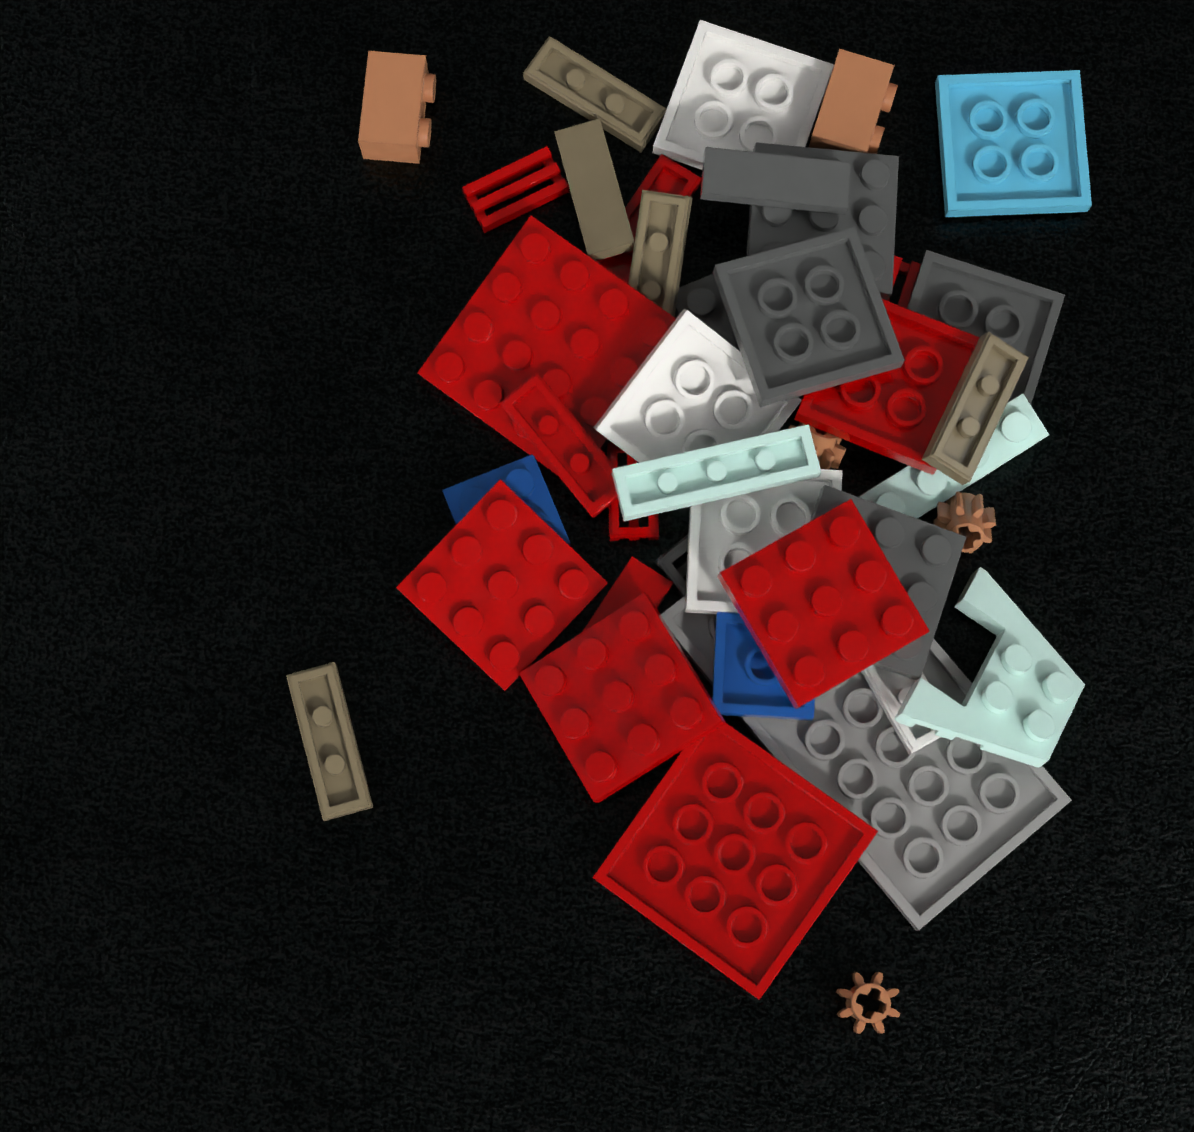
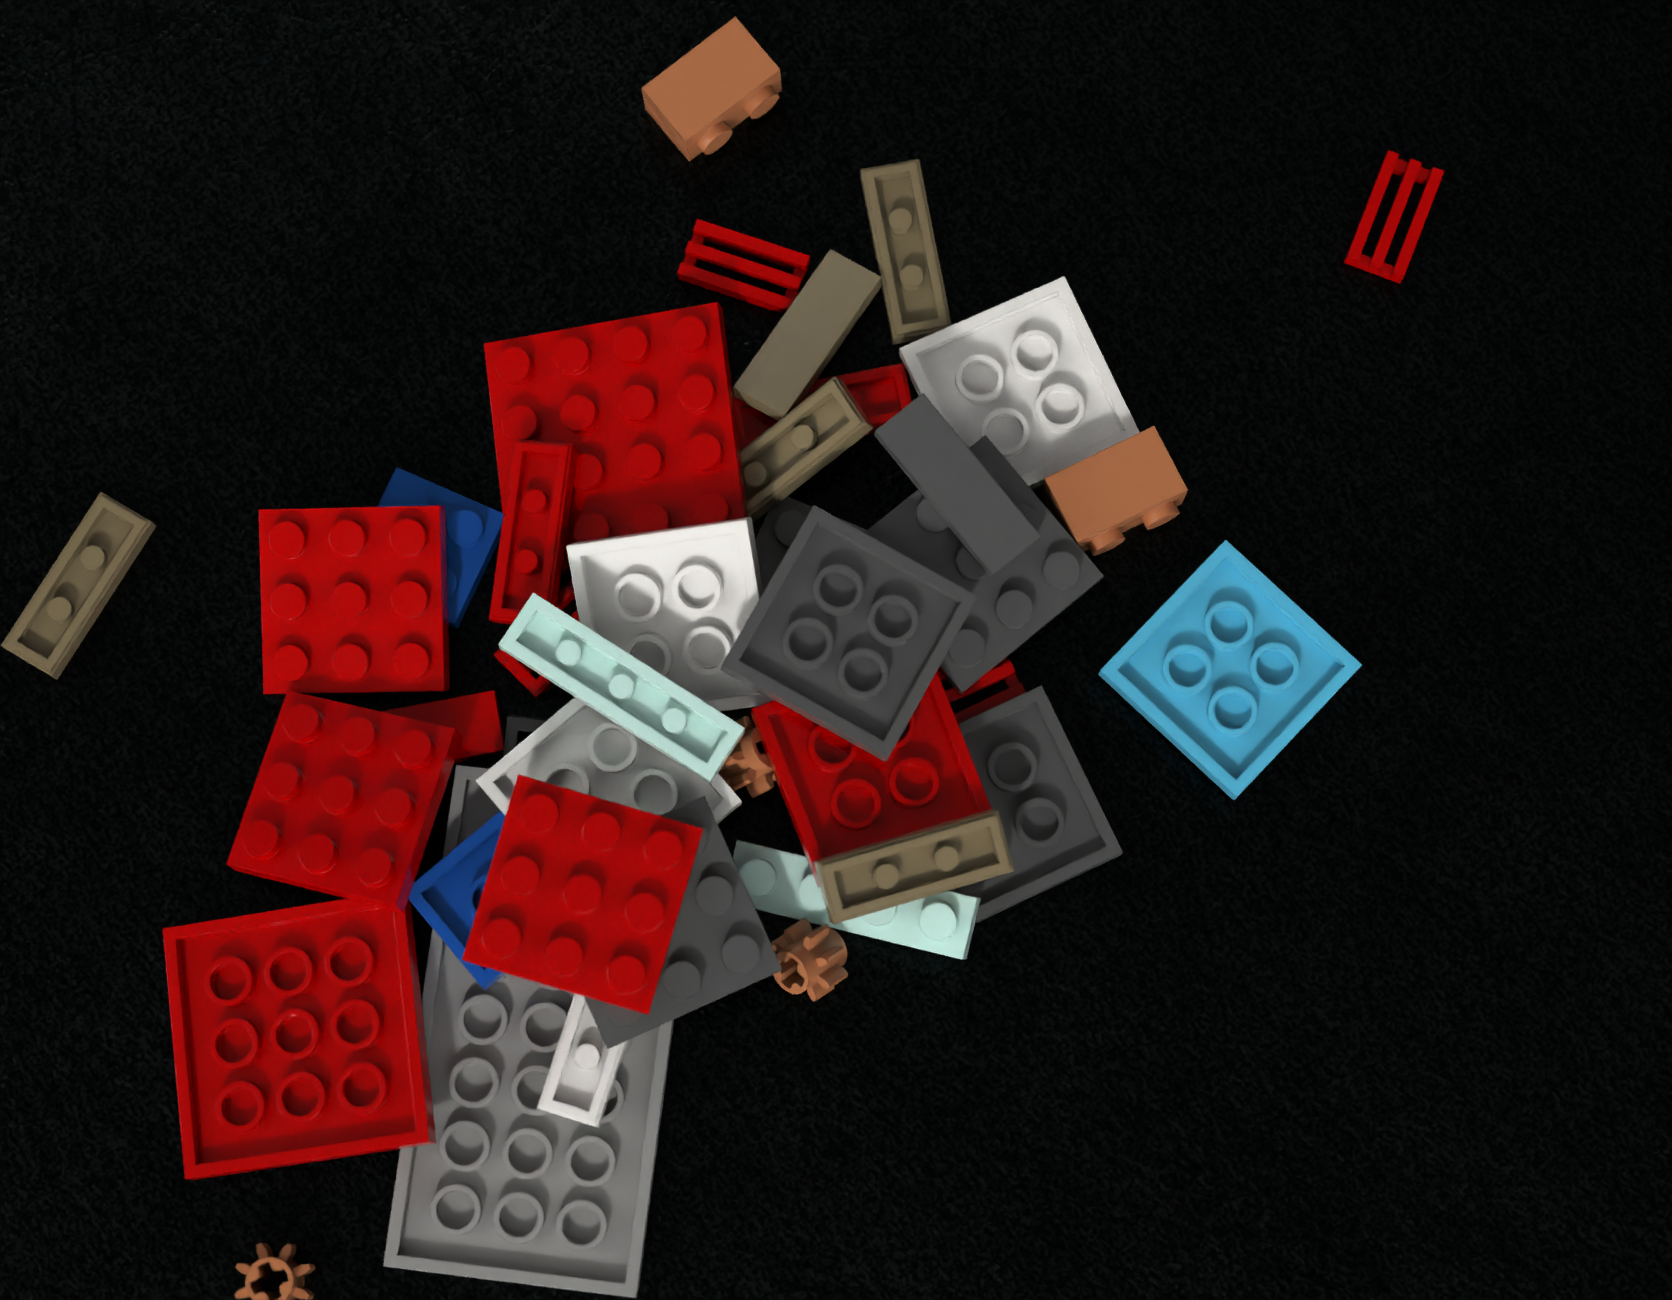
camera: 50 degrees right, 0 degrees up
light aqua wing [894,567,1085,768] -> none

